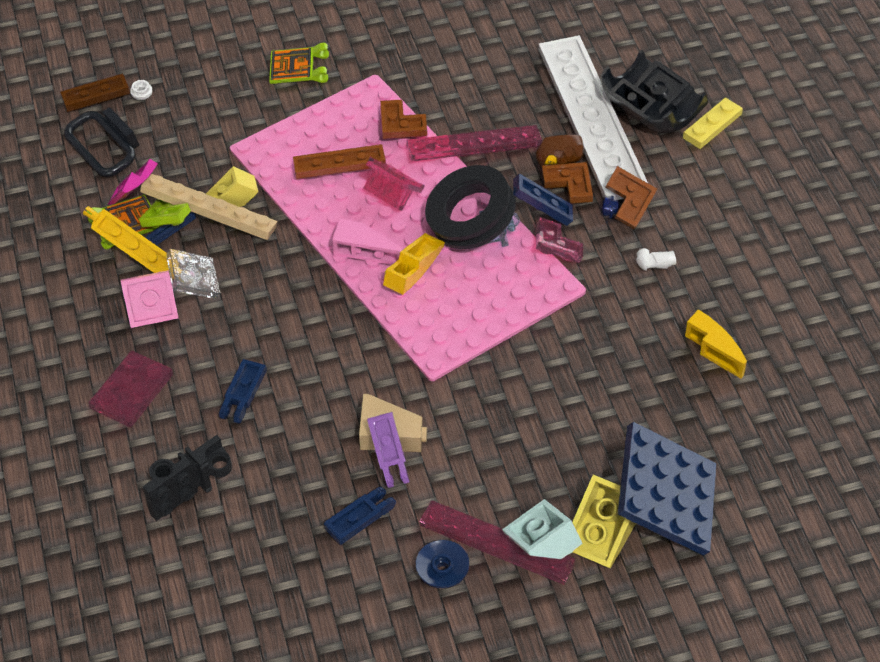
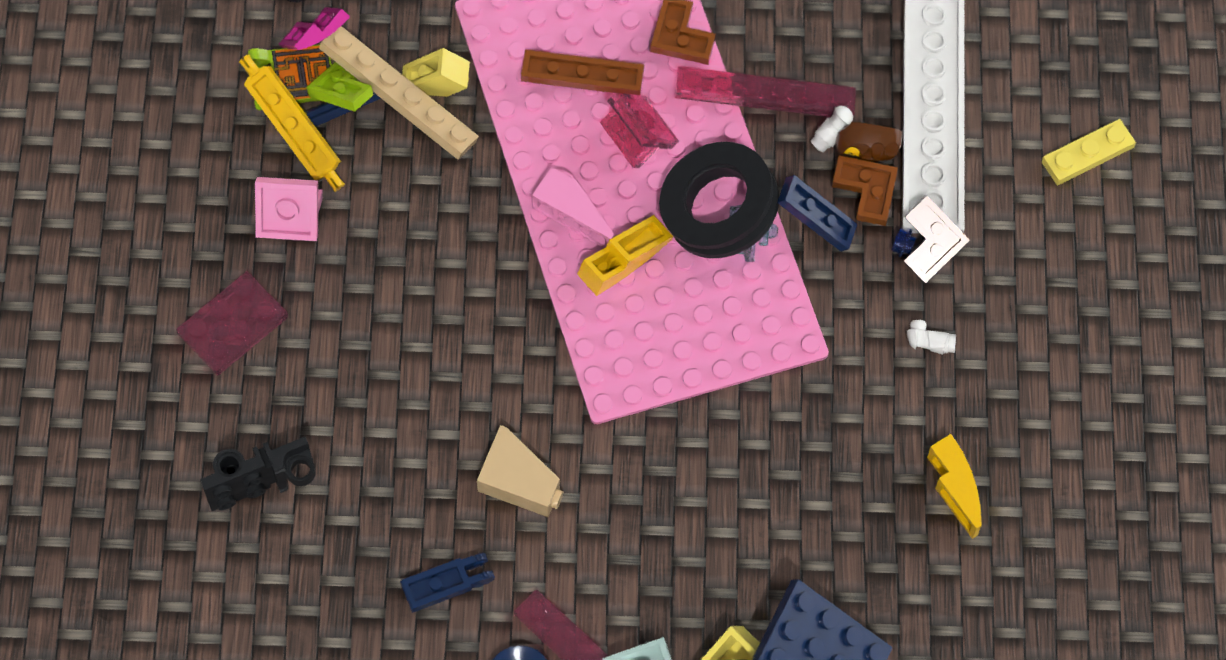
camera: 15 degrees right, 15 degrees up
clear plate [166,249,220,299] -> none
dark blue hinge [219,359,267,423] -> none
medium lavender hinge [367,412,409,488] -> none
clear pink plate [536,217,583,263] -> none
black piece [601,50,708,134] -> none
none -> white arm [811,106,853,153]

